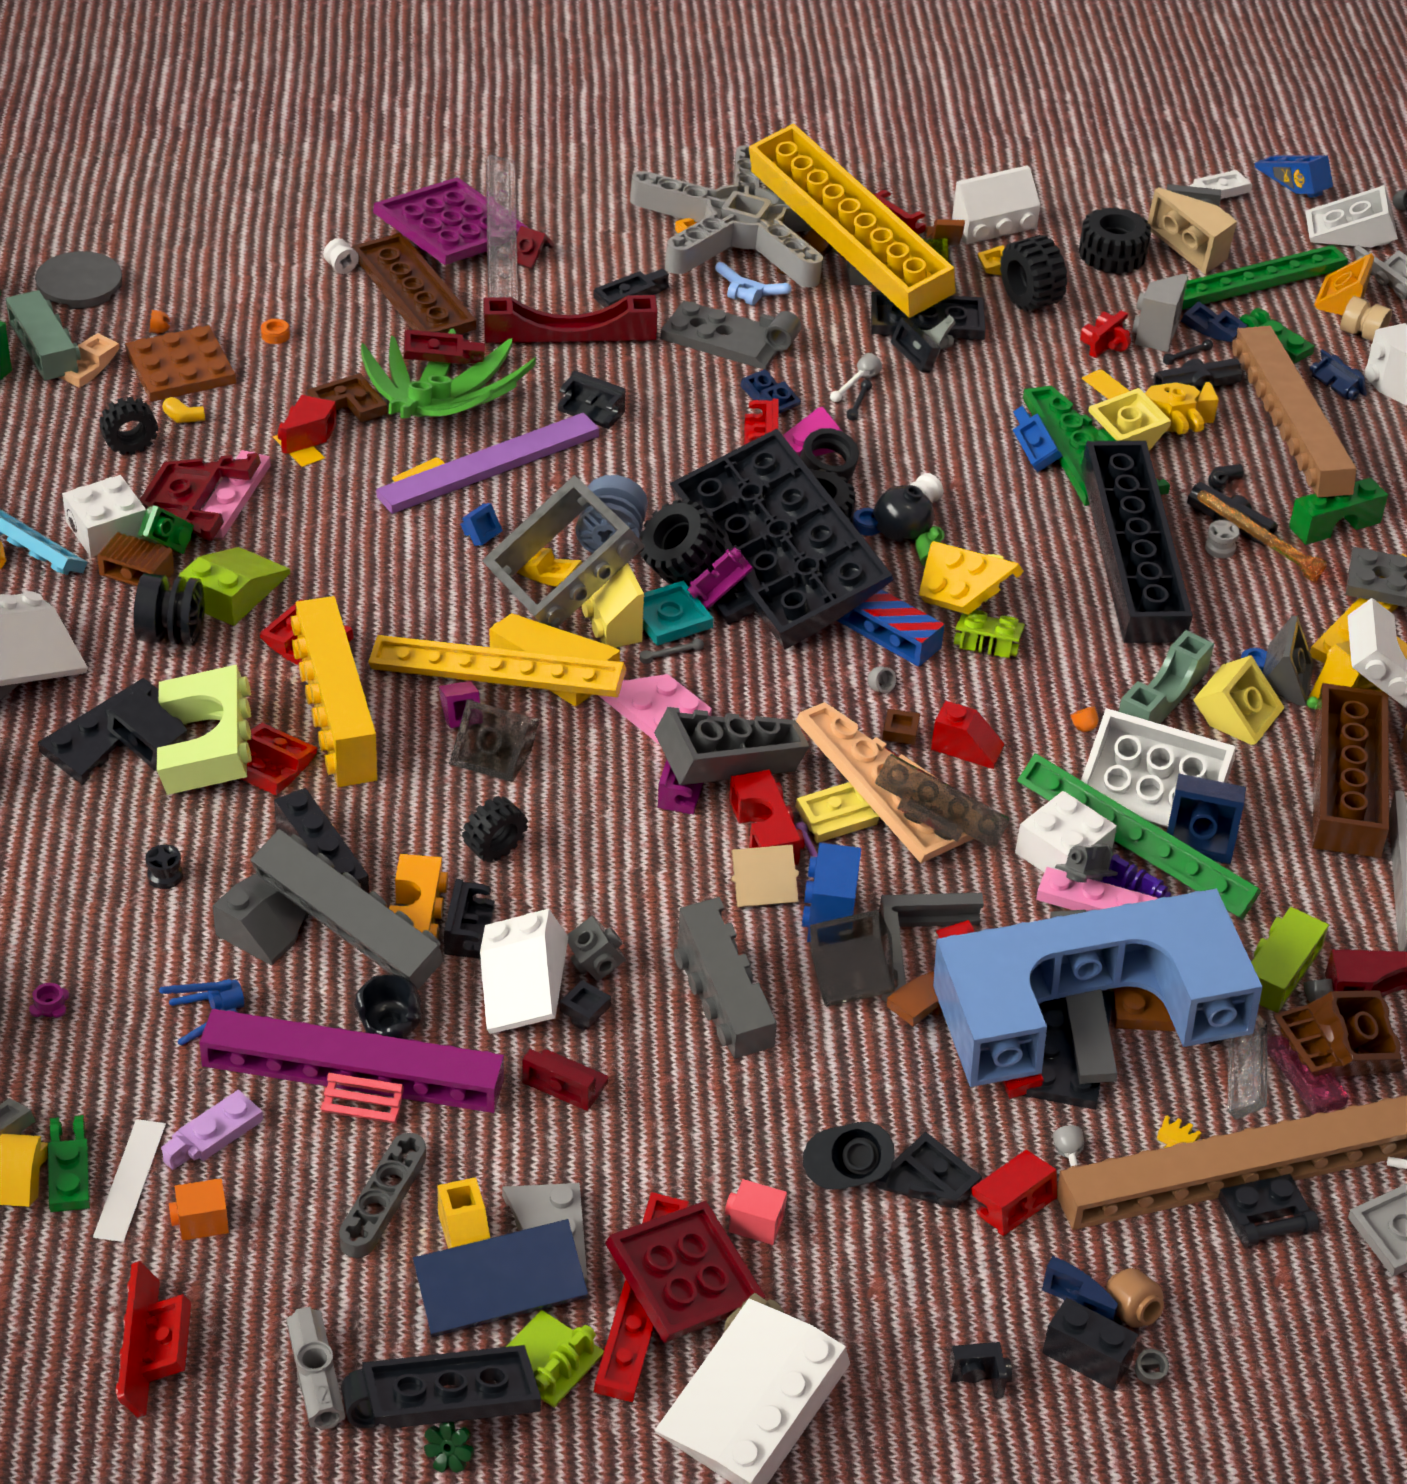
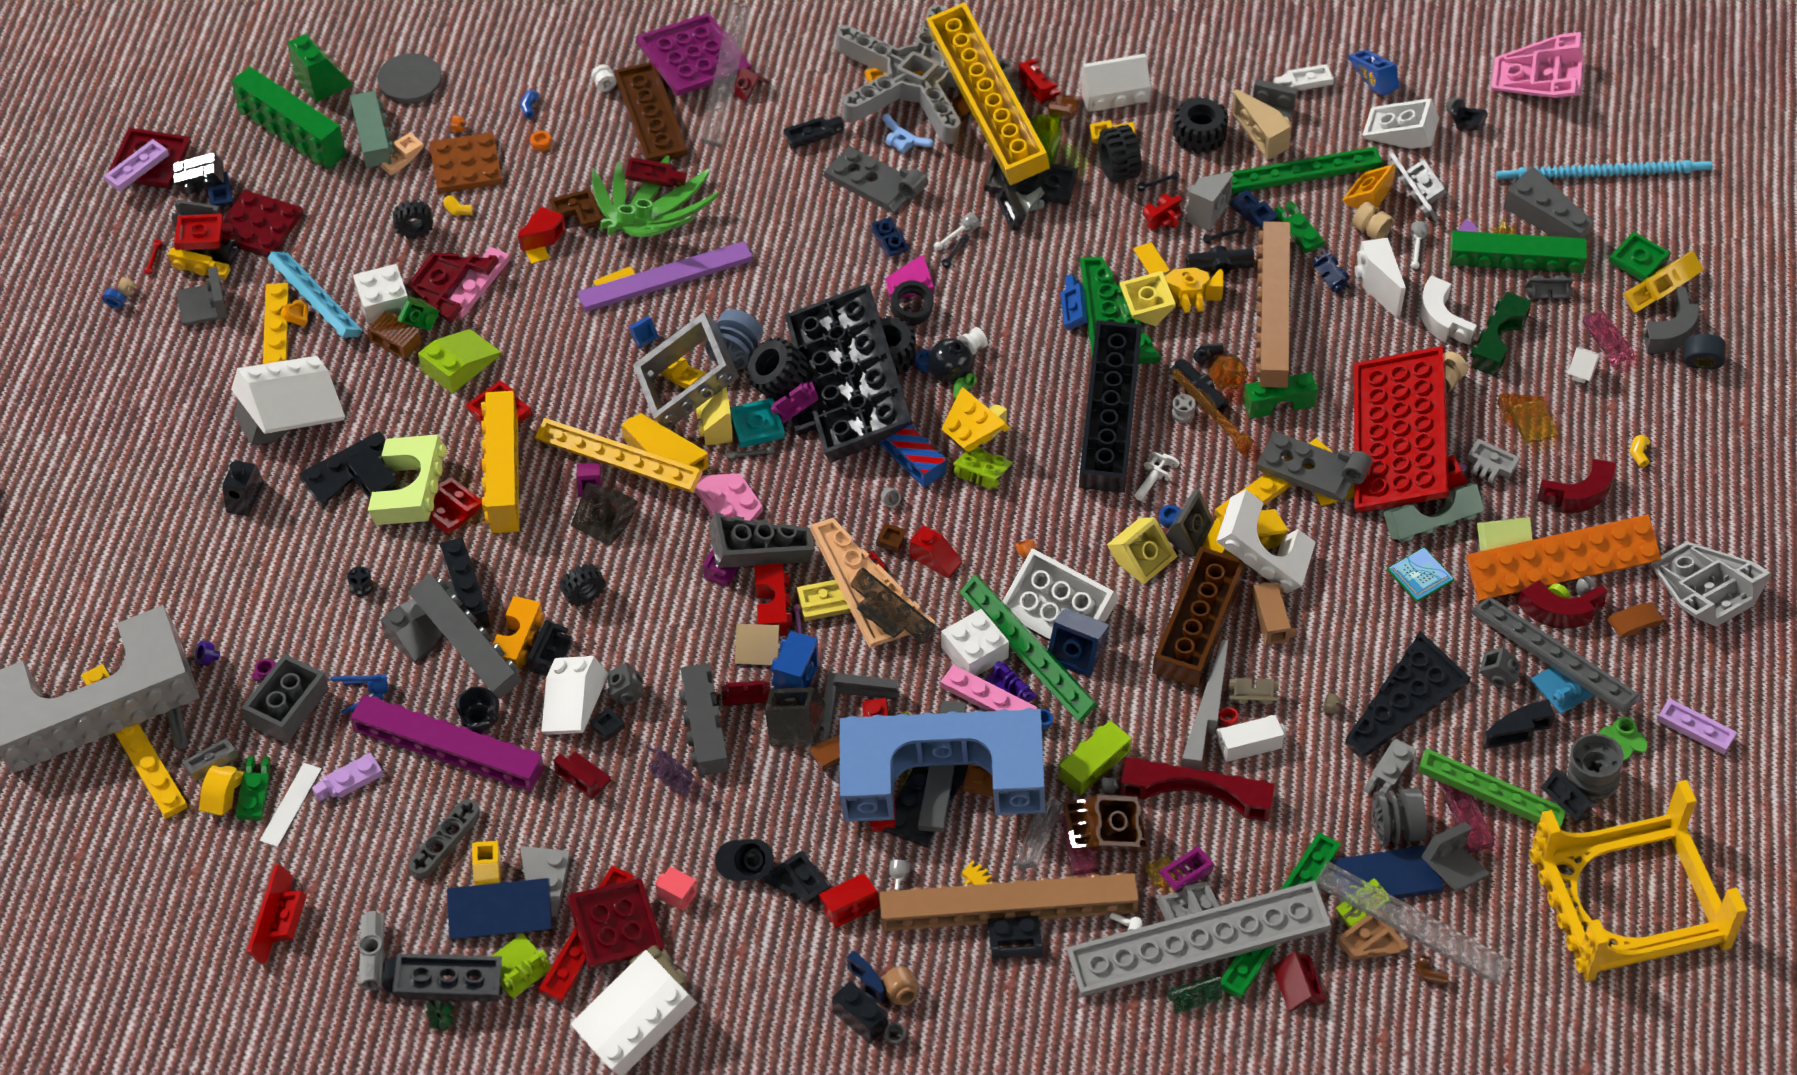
camera: 15 degrees right, 10 degrees up
black wheel [133,573,205,646] -> none
orange brick [169,1178,229,1241] -> none
coral tile [321,1073,404,1124] -> none
dark red arch [483,295,658,344] -> none
black hinge [558,370,626,429] -> none
red hinge [744,398,779,445] -> none
black bracket [948,1342,1012,1398] -> none
dark grey hinge [1055,843,1118,883] -> none
sand green arch [1119,630,1214,724] -> none
none -> dark grey brick [241,654,329,744]
none -> blue arm [520,89,540,119]
none -> clear purple hinge [645,745,699,796]
none -> dark red hinge [721,678,772,706]
none -> white piece [1134,452,1180,501]
none -> black hinge [1137,171,1180,191]
none -> clear orange brick [1208,356,1250,390]

